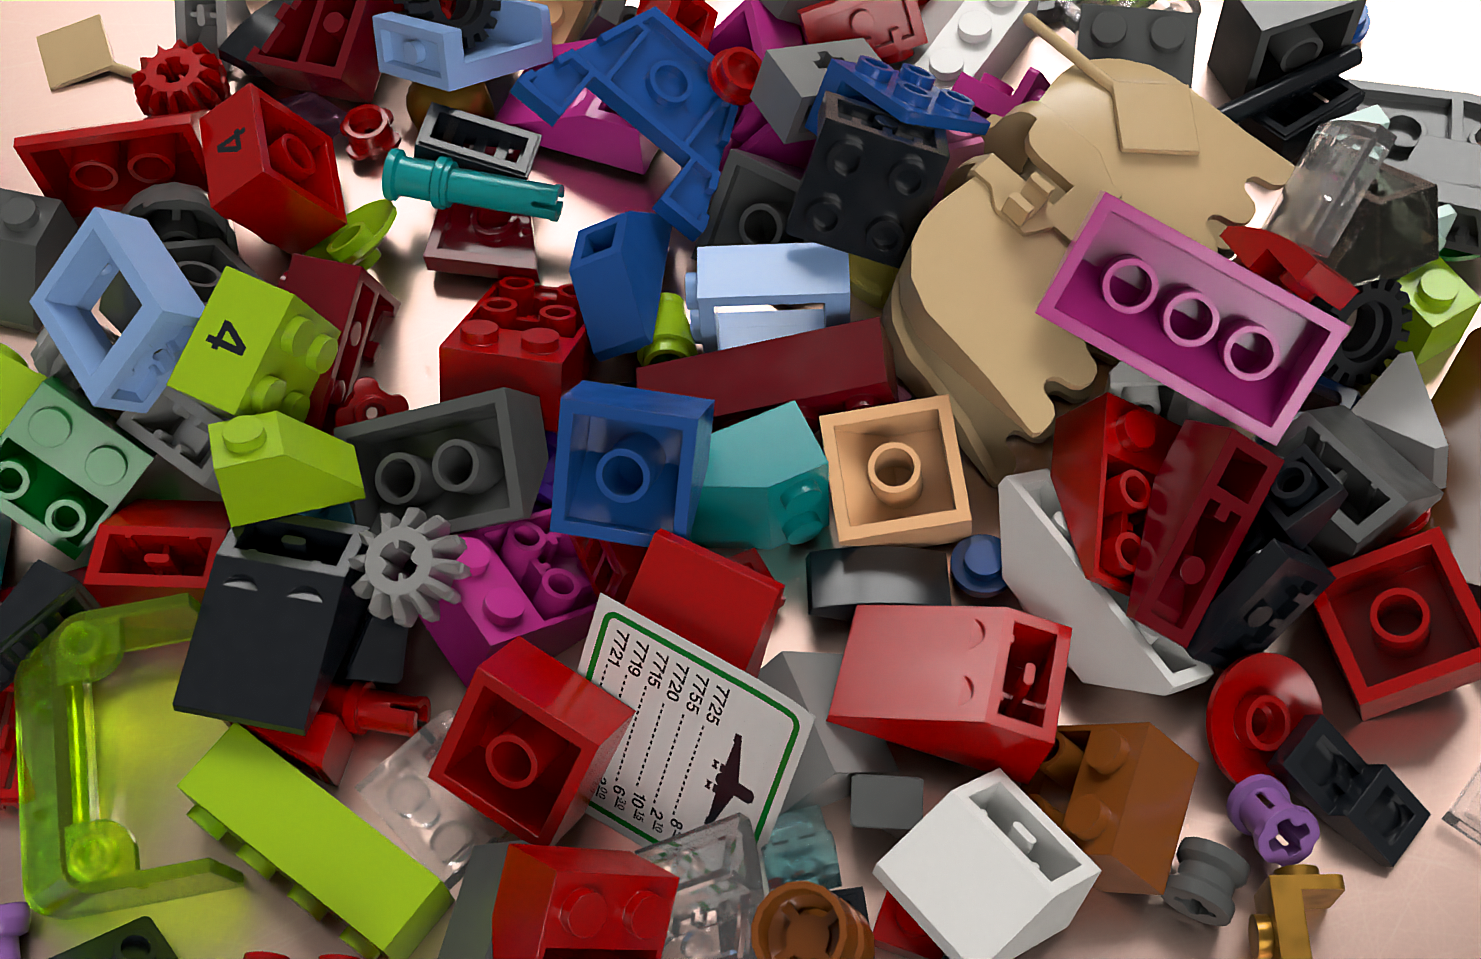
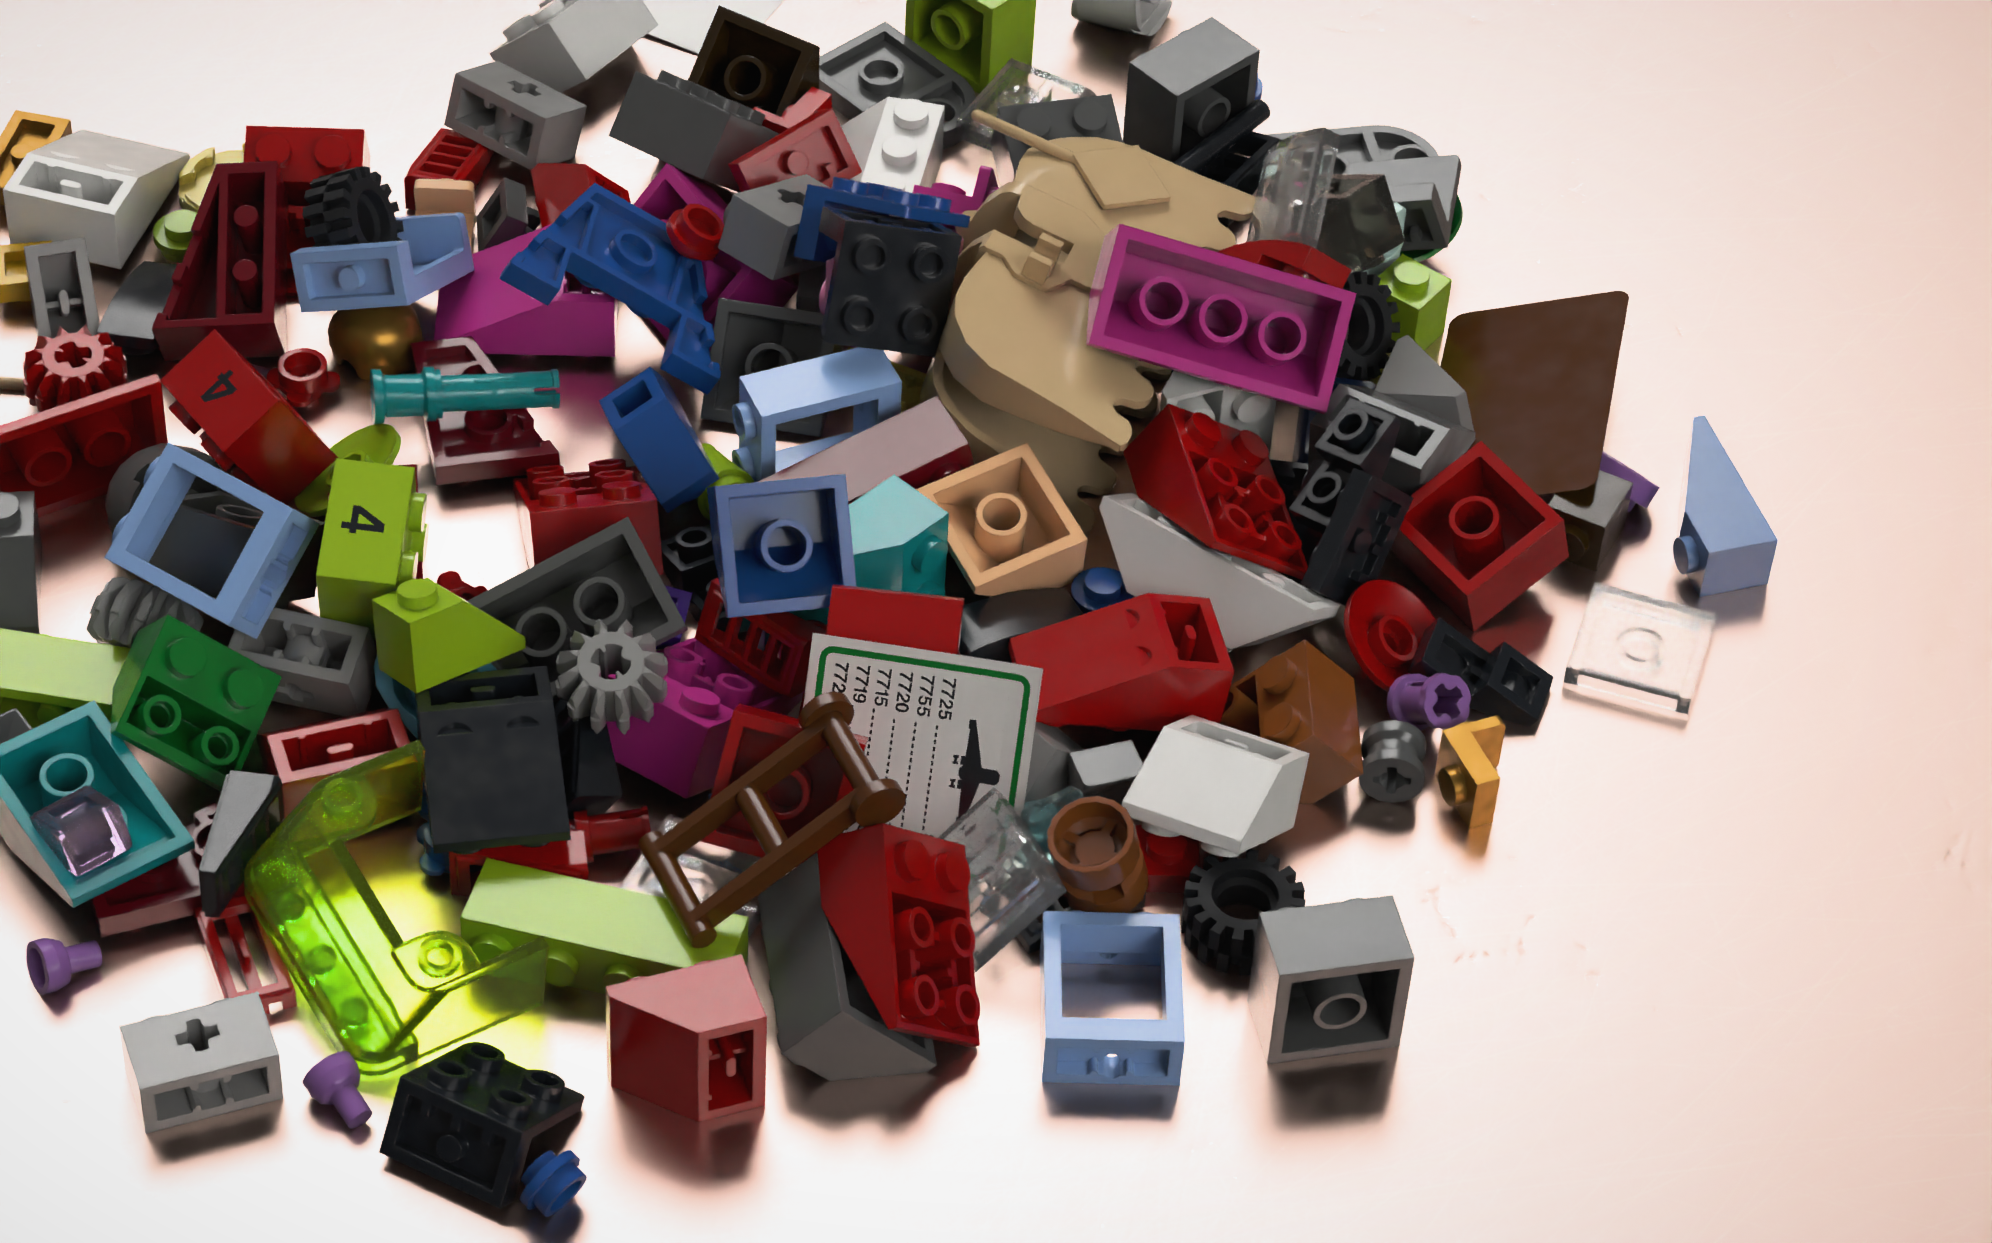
camera: 30 degrees left, 15 degrees down
black slope [414,102,542,180] -> none
dark red slope [1126,419,1285,648] -> none
none -> reddish brown piece [638,691,906,949]

